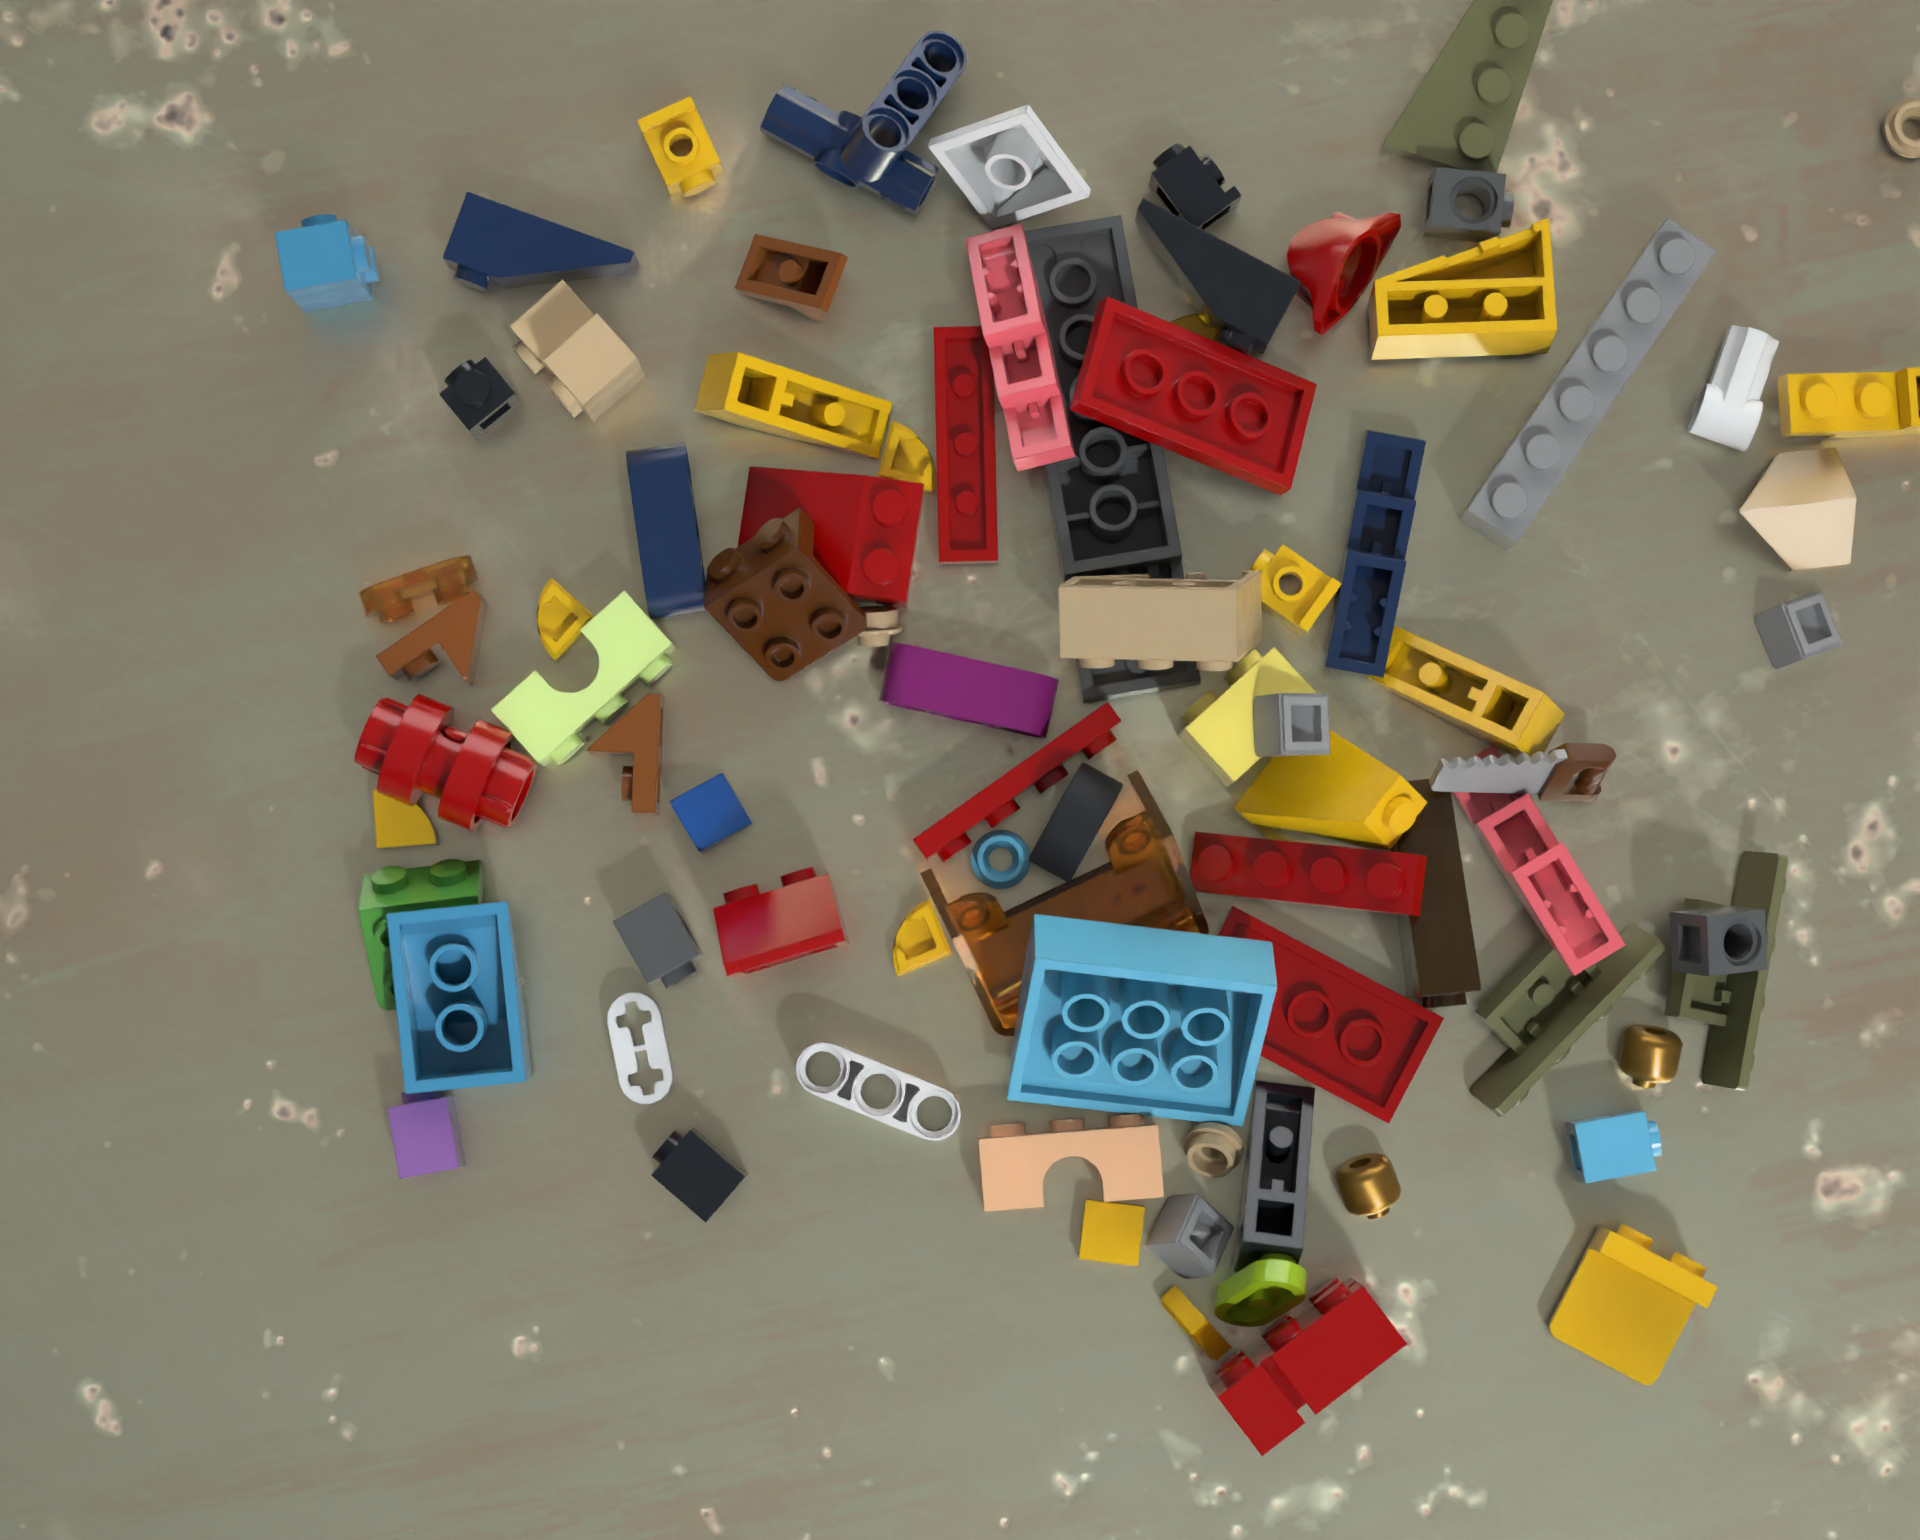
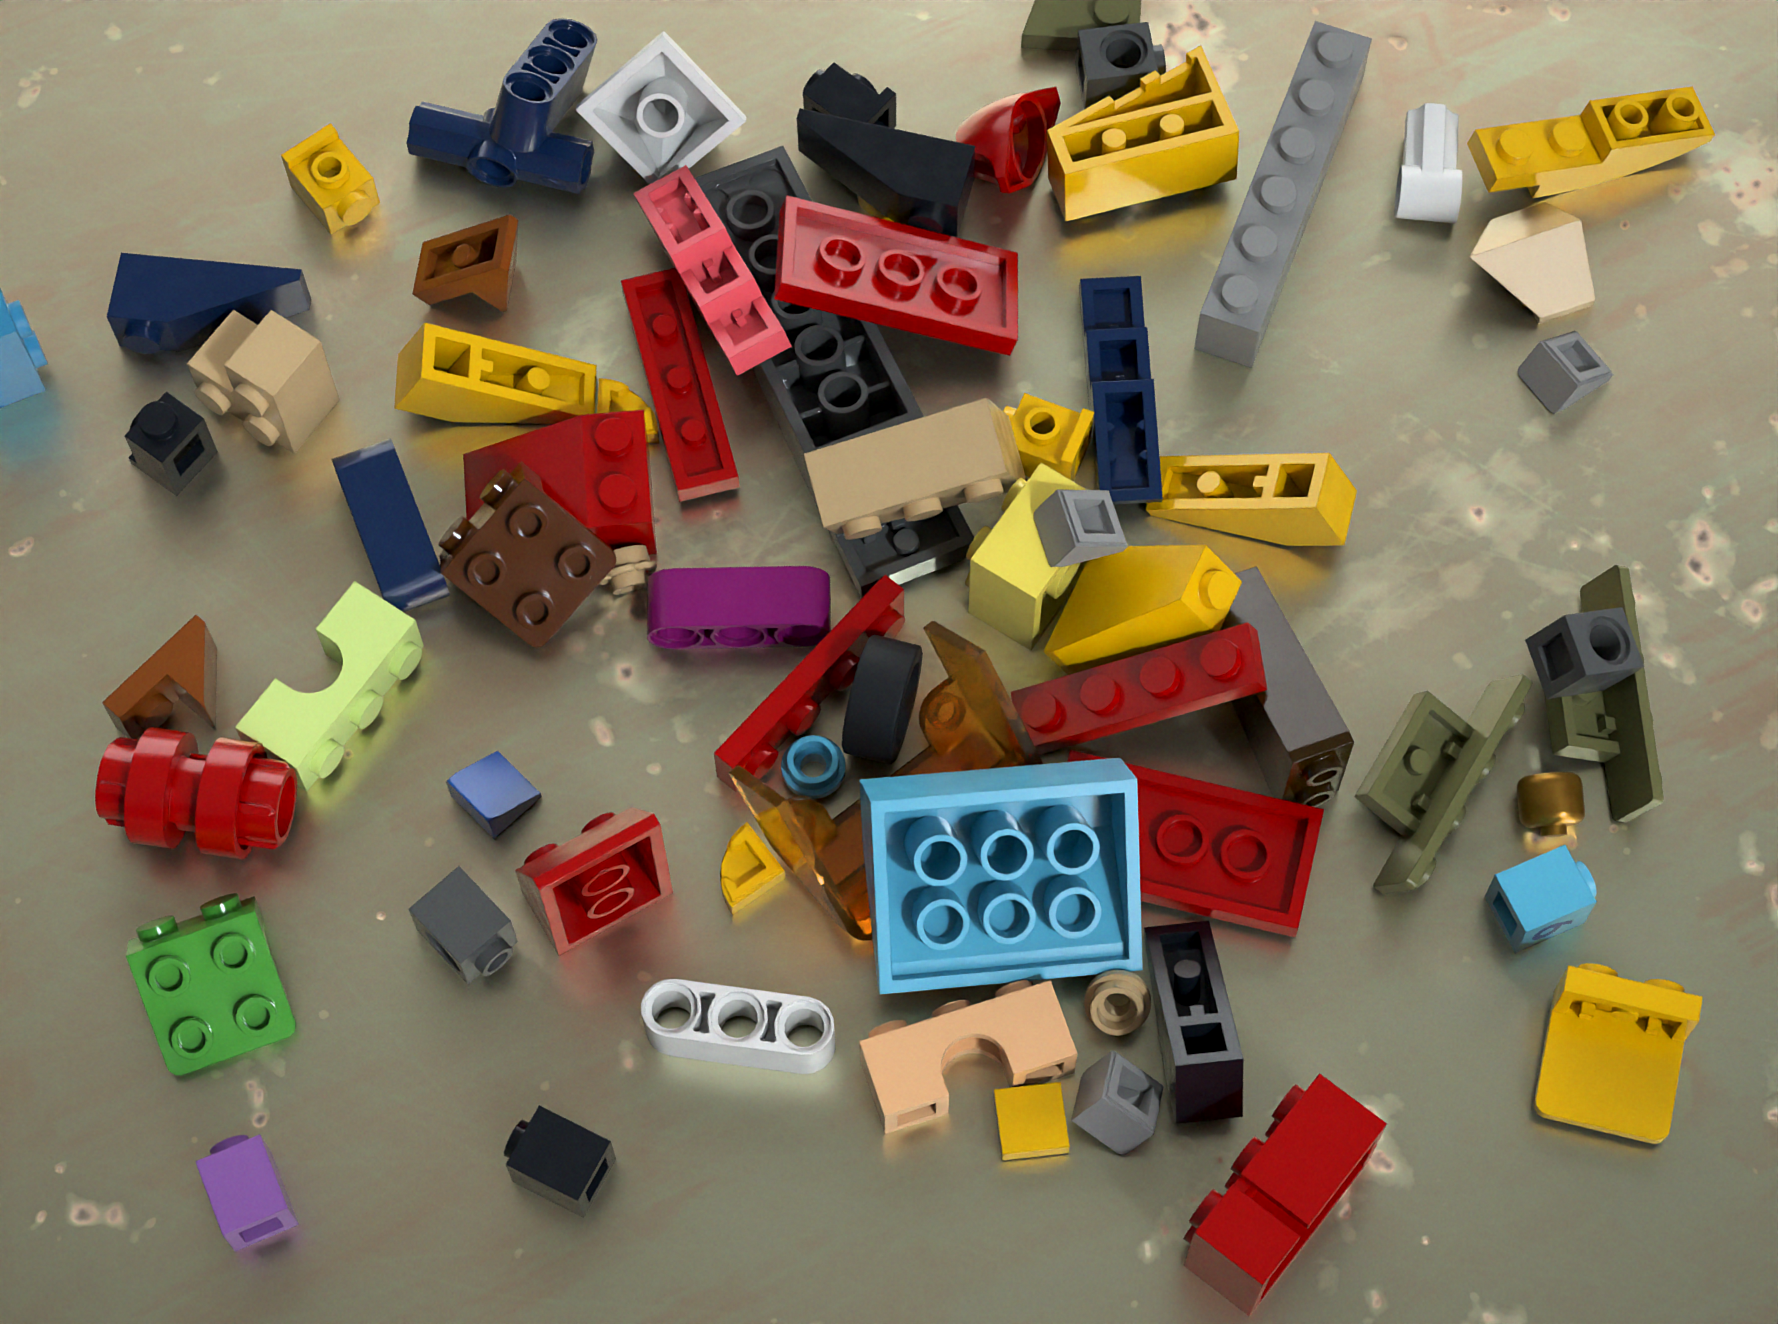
camera: 10 degrees left, 20 degrees down
clear orange plate [358,555,479,624] -> none
yellow tile [373,789,439,849] -> none
dark azure slope [386,901,532,1094] -> none
yellow tile [537,578,595,662] -> none
dark orange slope [587,693,664,816] -> none
white beam [607,993,674,1104] -> none
yellow tile [1160,1285,1232,1361] -> none
lime plate [1214,1253,1307,1327] -> none
pearl gold piece [1335,1153,1401,1219] -> none
piece [1429,743,1616,801] -> none
coral slope [1451,744,1626,976] -> none

